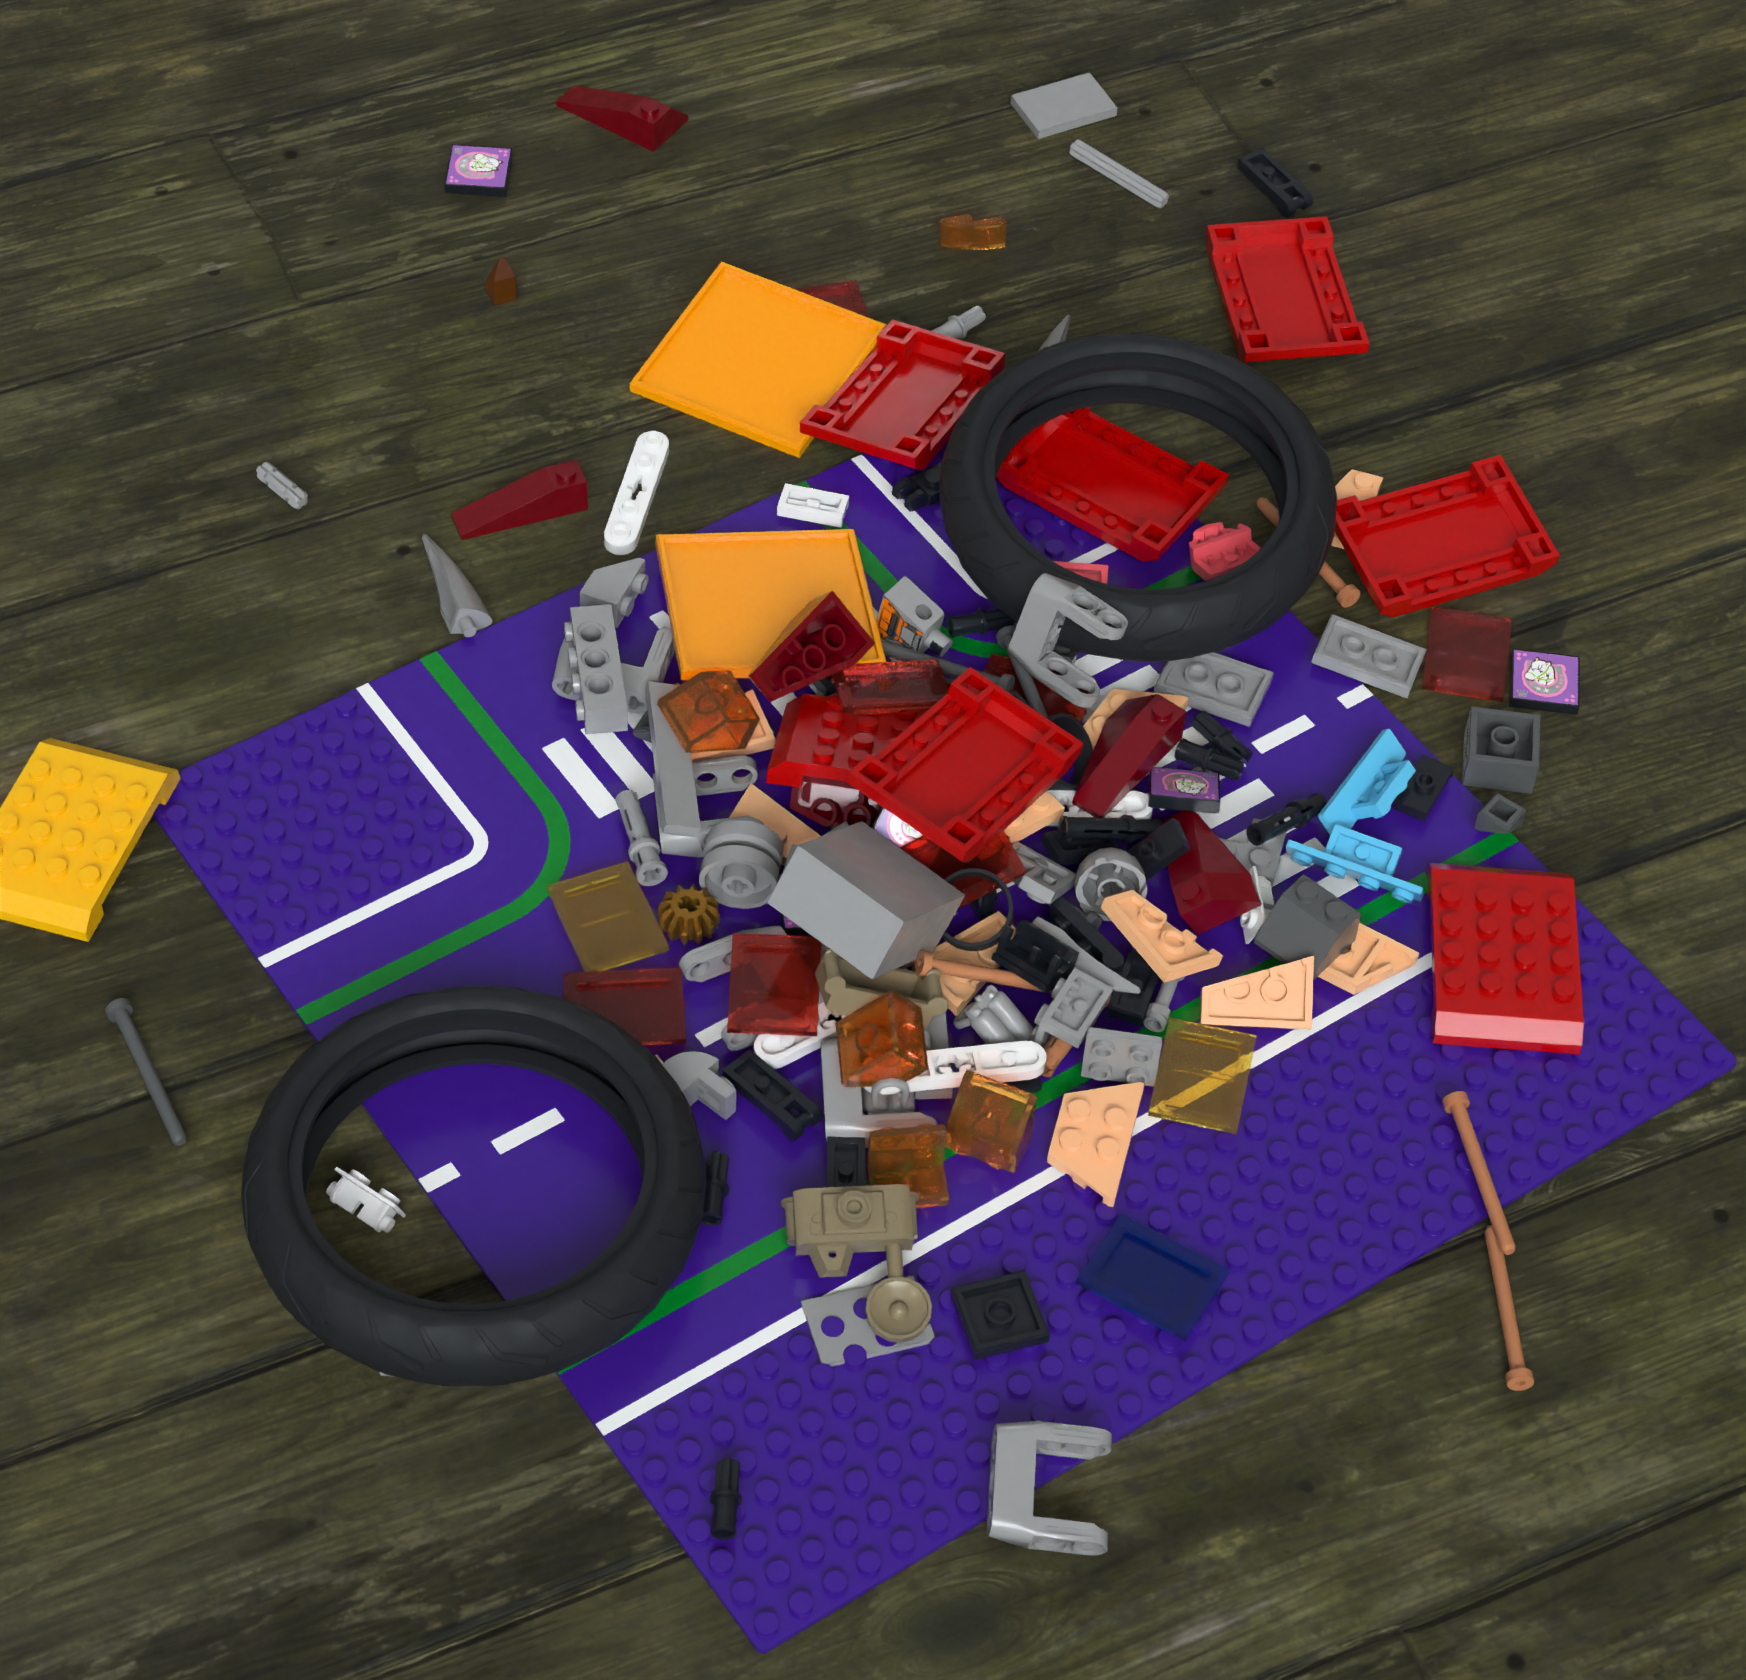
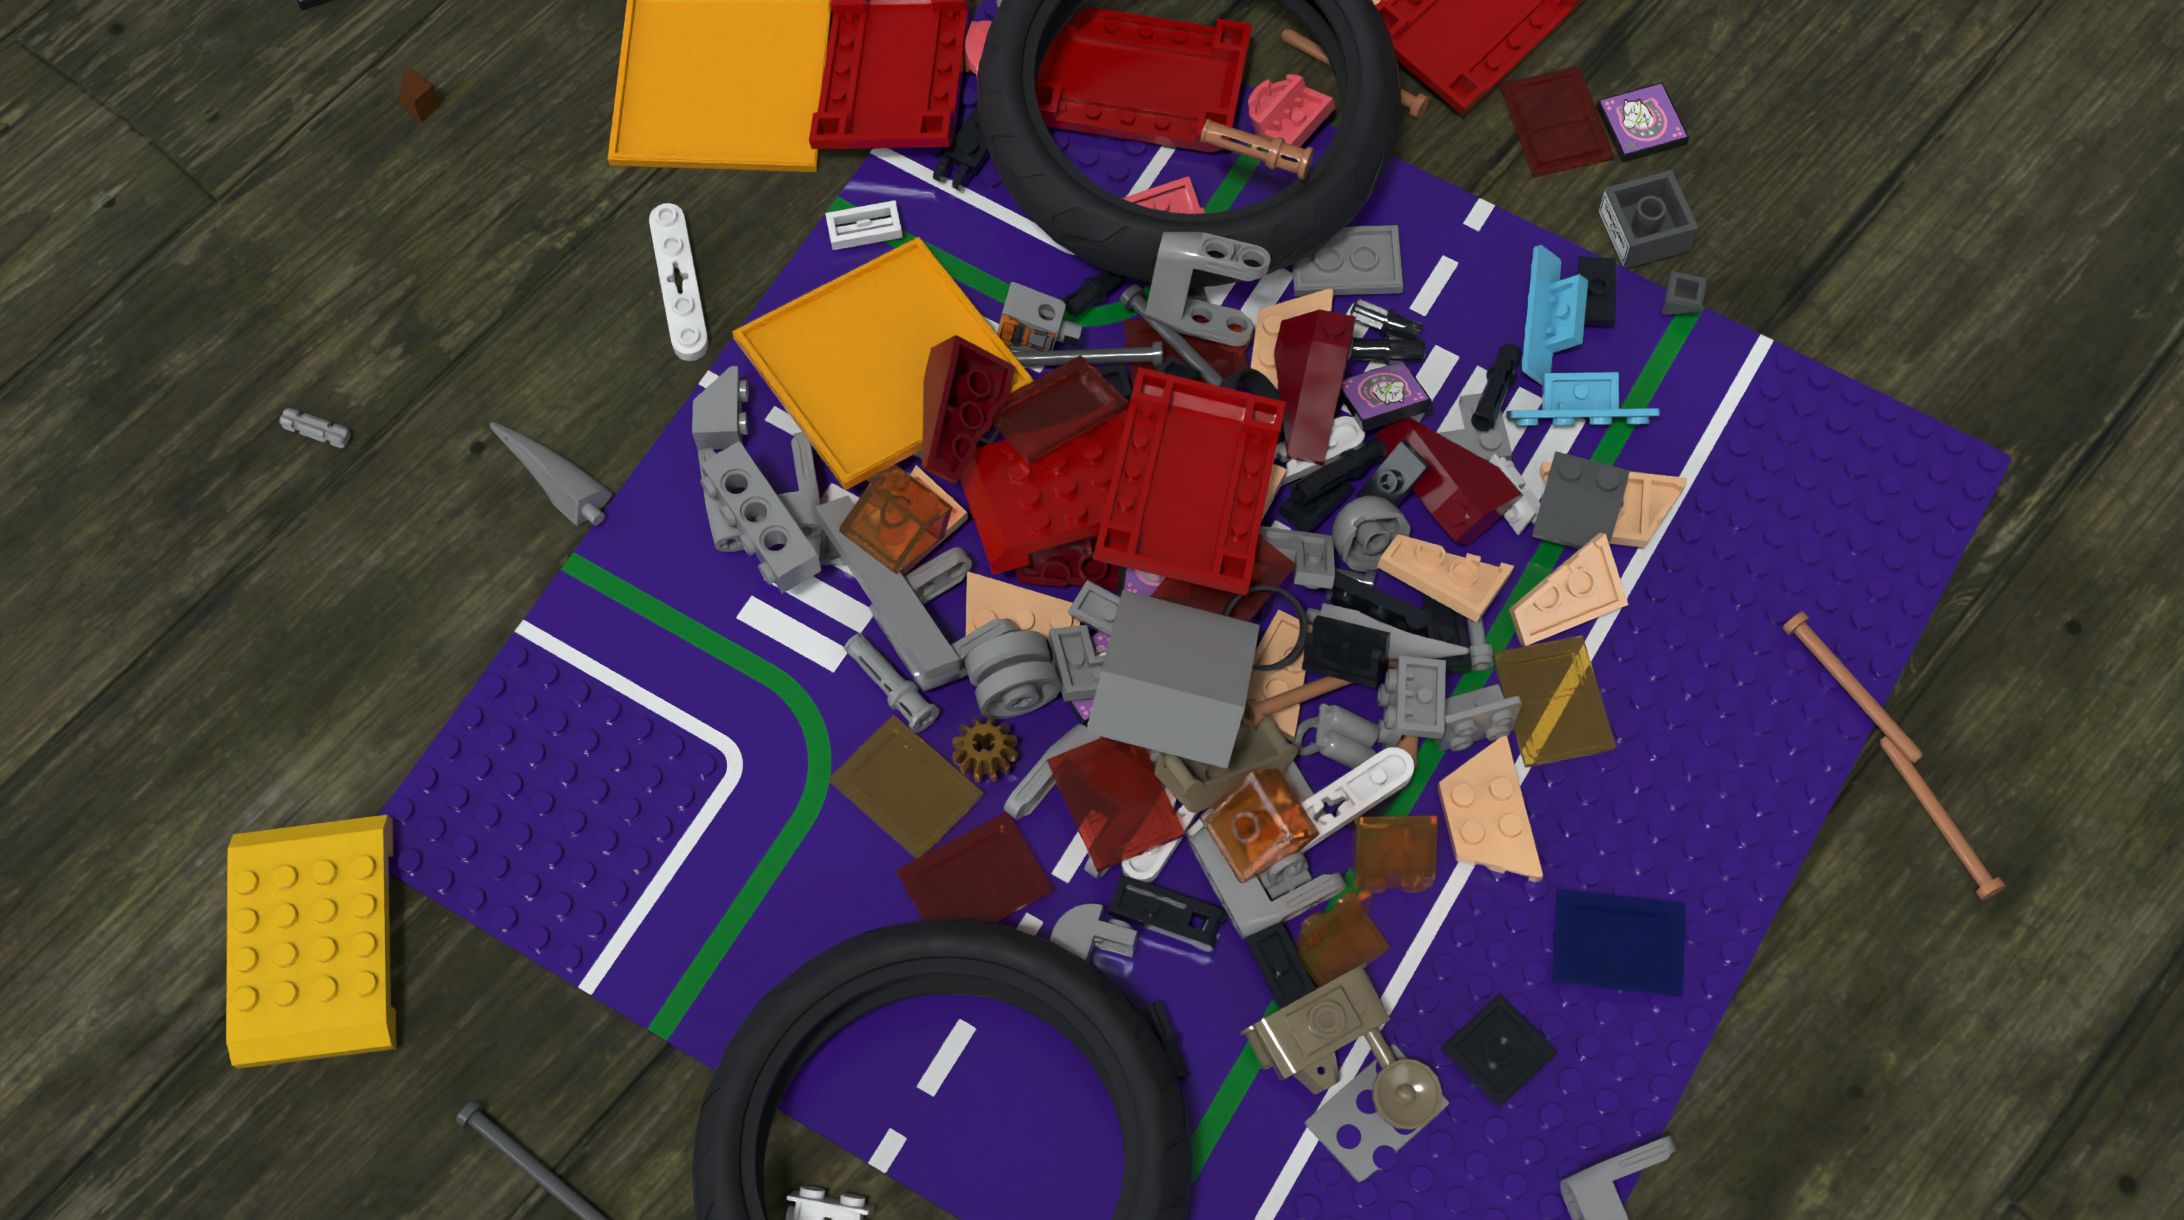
camera: 20 degrees left, 15 degrees up
dark red wedge [451,460,588,540] -> none
light grey tile [1311,614,1427,699] -> none
red slope [1426,863,1584,1055] -> none
none -> nougat pin [1200,119,1314,180]

